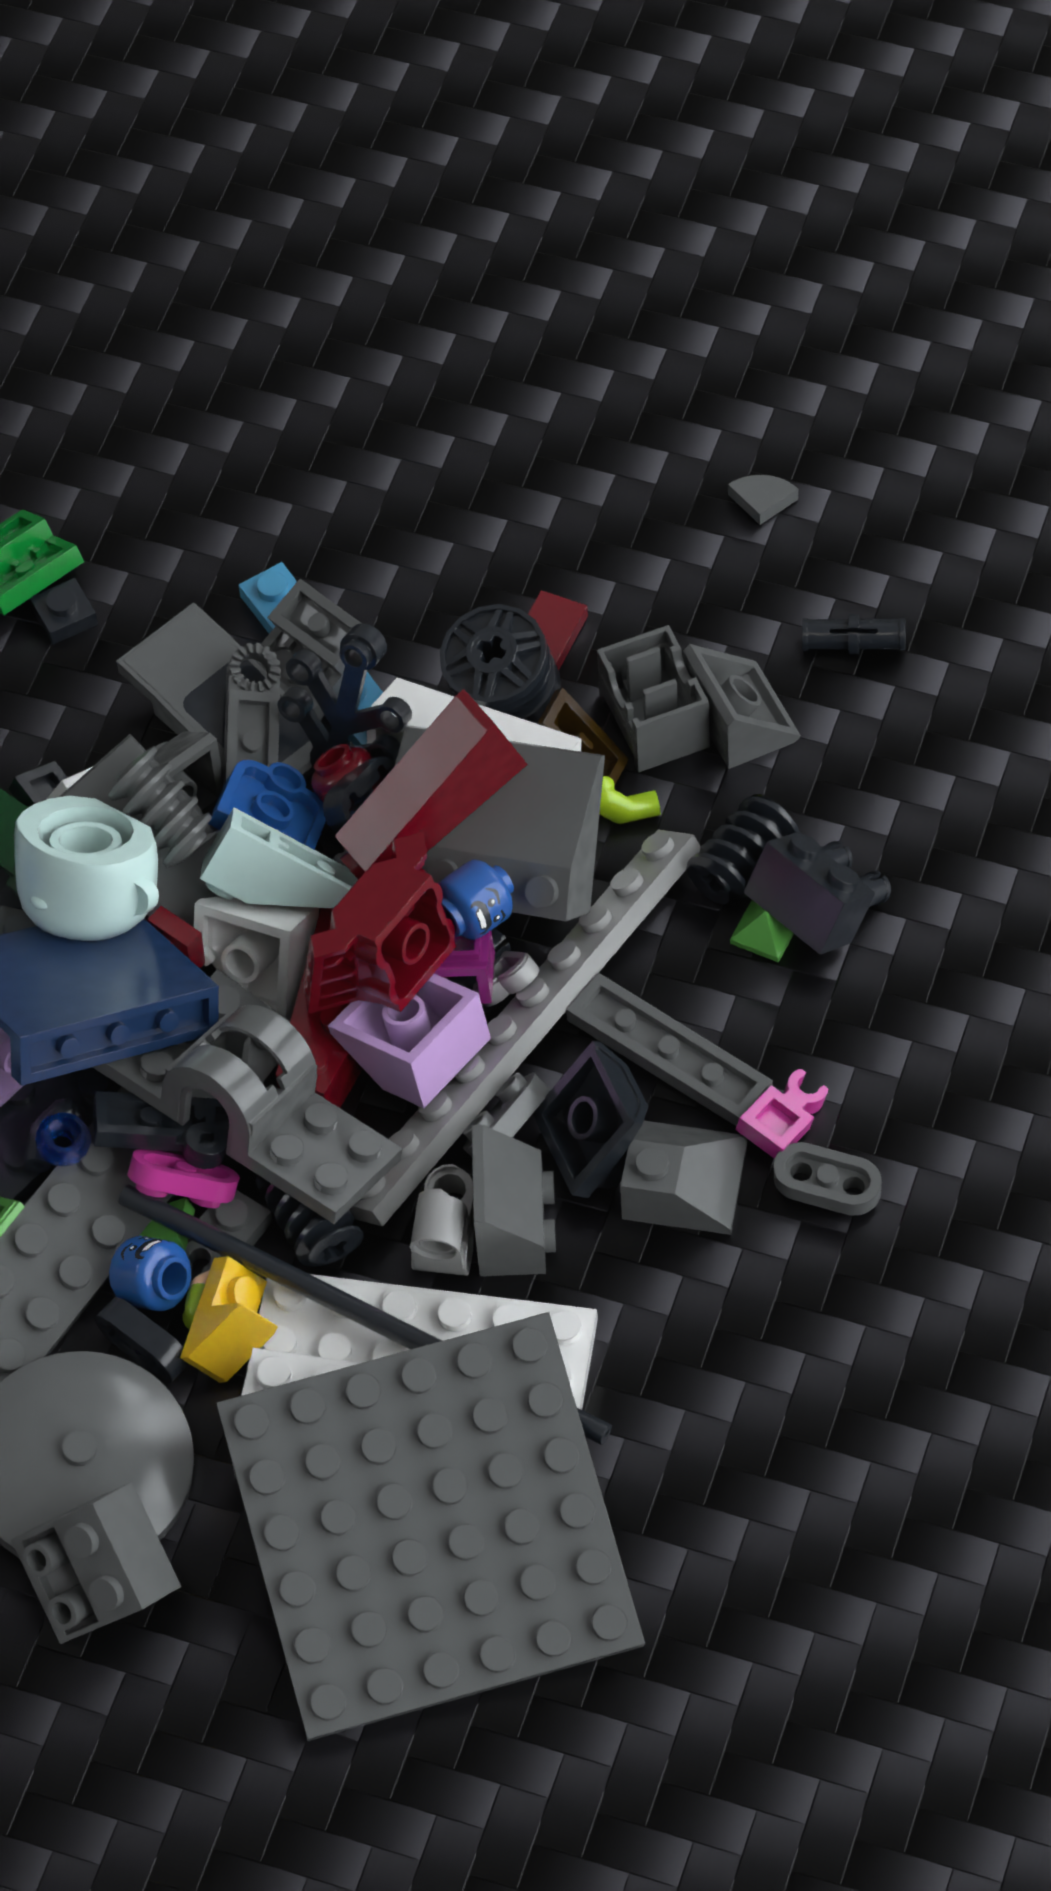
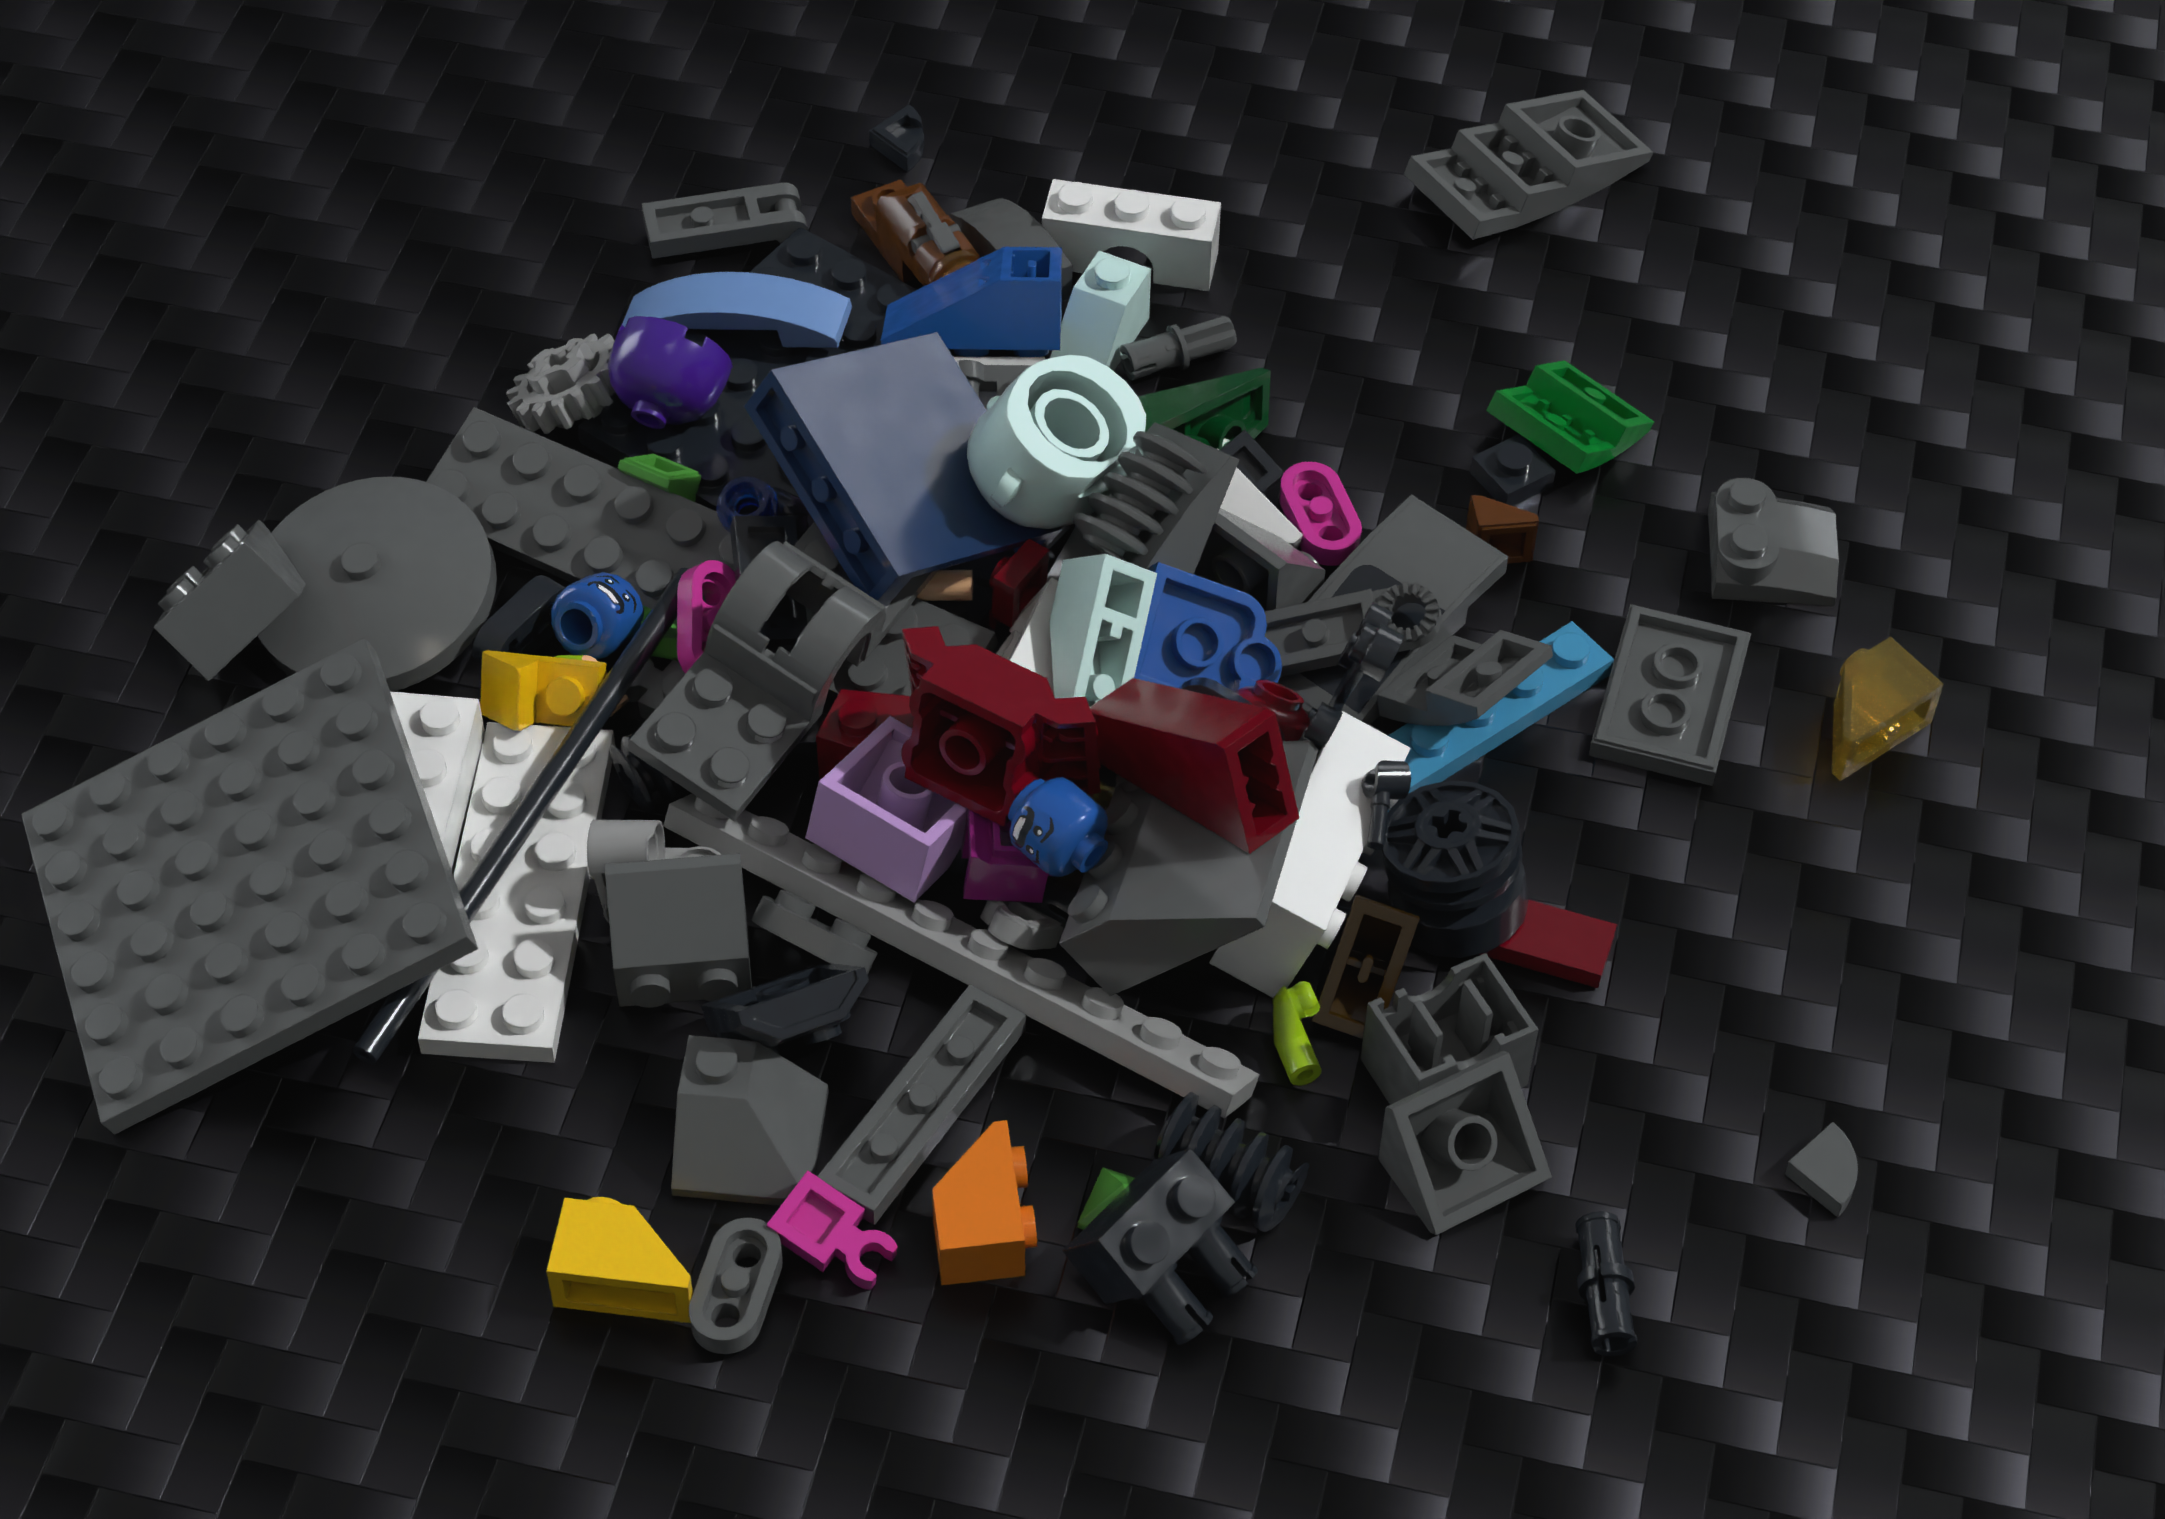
camera: 80 degrees right, 5 degrees down
none -> yellow slope [546,1197,693,1323]
none -> orange slope [932,1120,1037,1286]
none -> dark pink plate [1279,462,1362,566]
none -> black hand [1361,760,1411,850]
none -> reddish brown slope [1466,495,1539,564]
none -> dark grey tile [1589,604,1751,786]
none -> dark grey slope [1708,478,1839,606]
none -> clear yellow slope [1832,636,1944,781]

